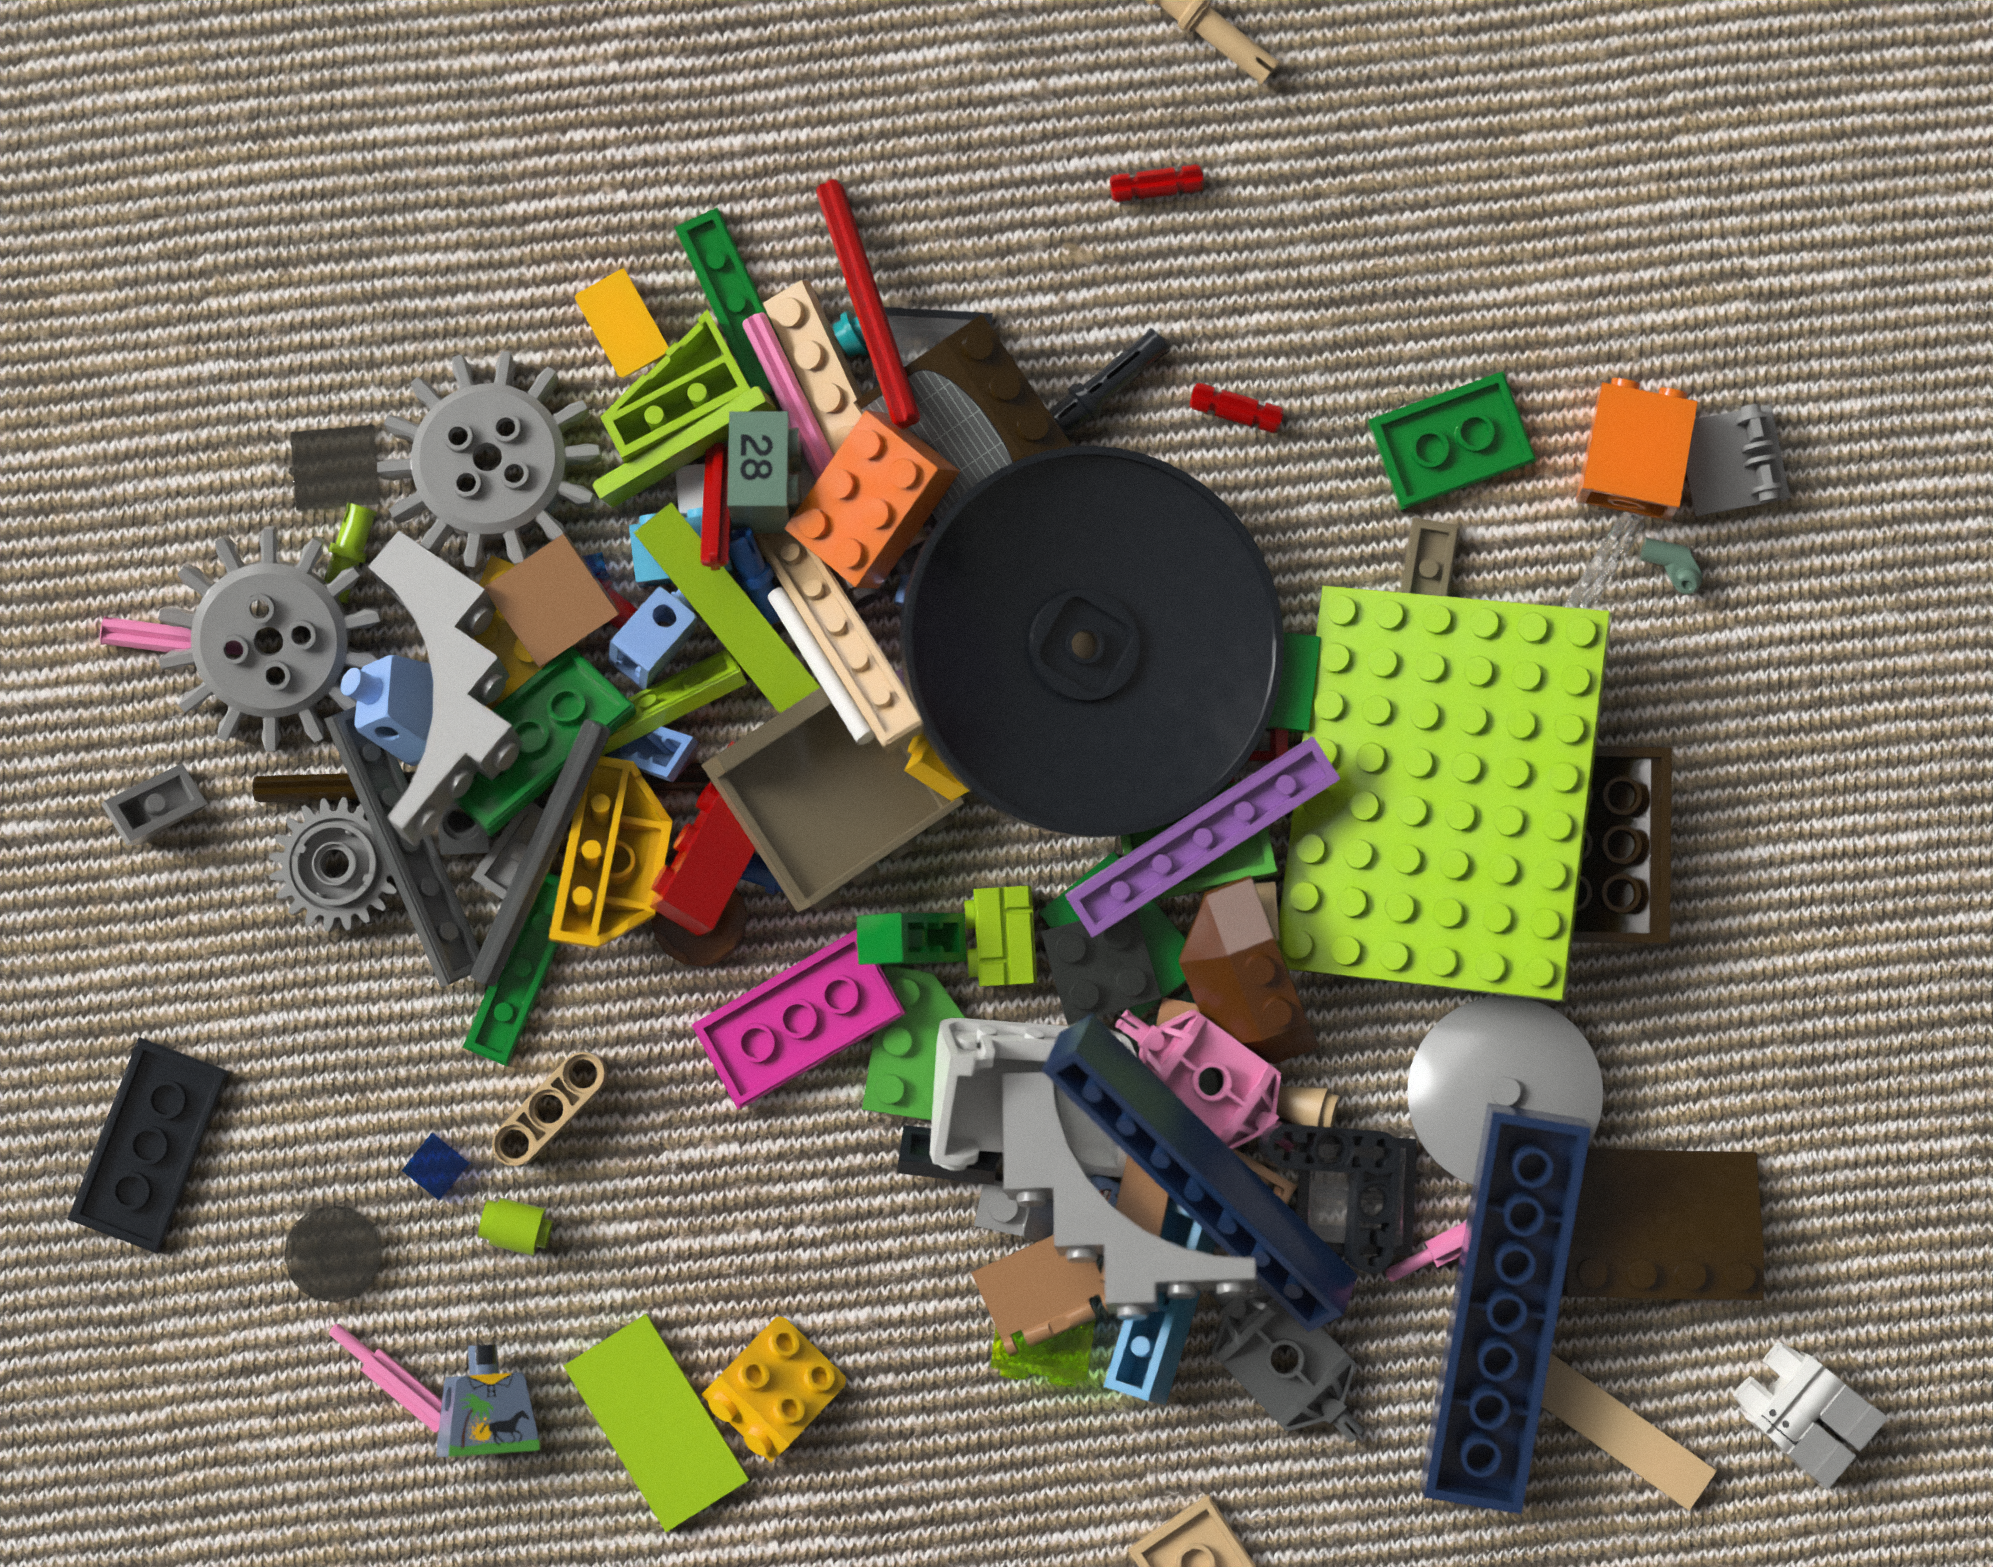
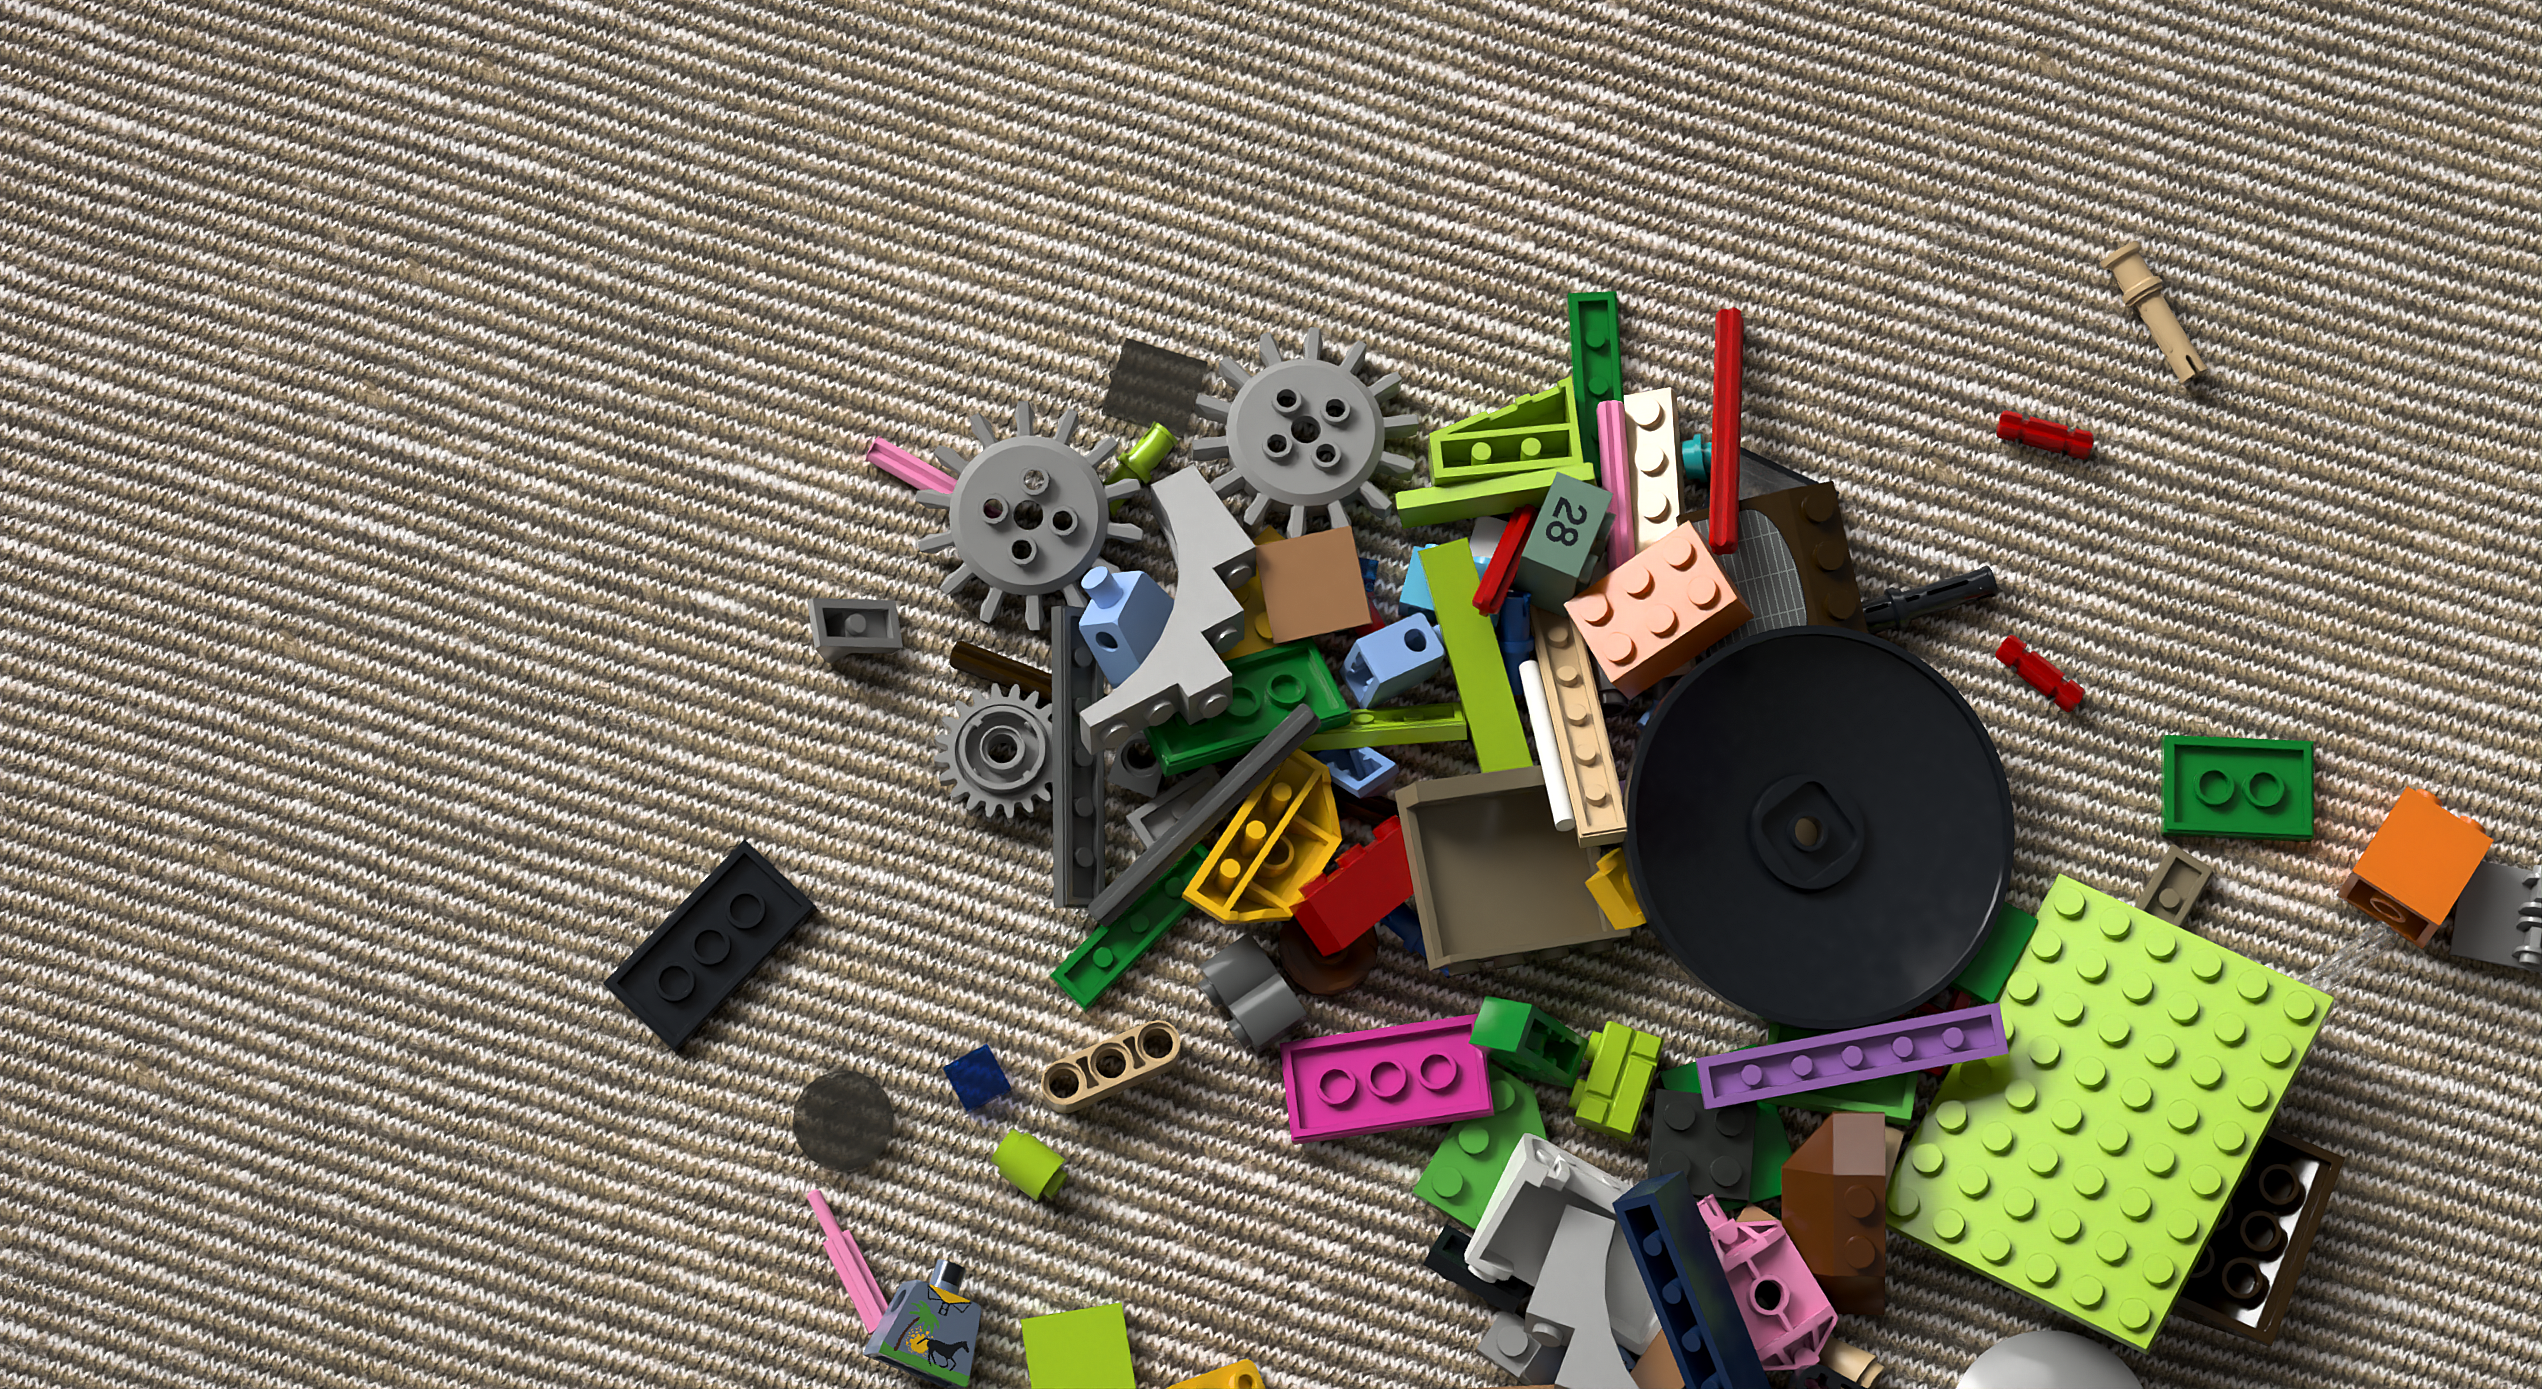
camera: 20 degrees right, 10 degrees down
yellow panel [575,268,669,379] -> none
sand green arm [1640,537,1703,595] -> none
none -> dark grey brick [1197,932,1308,1054]

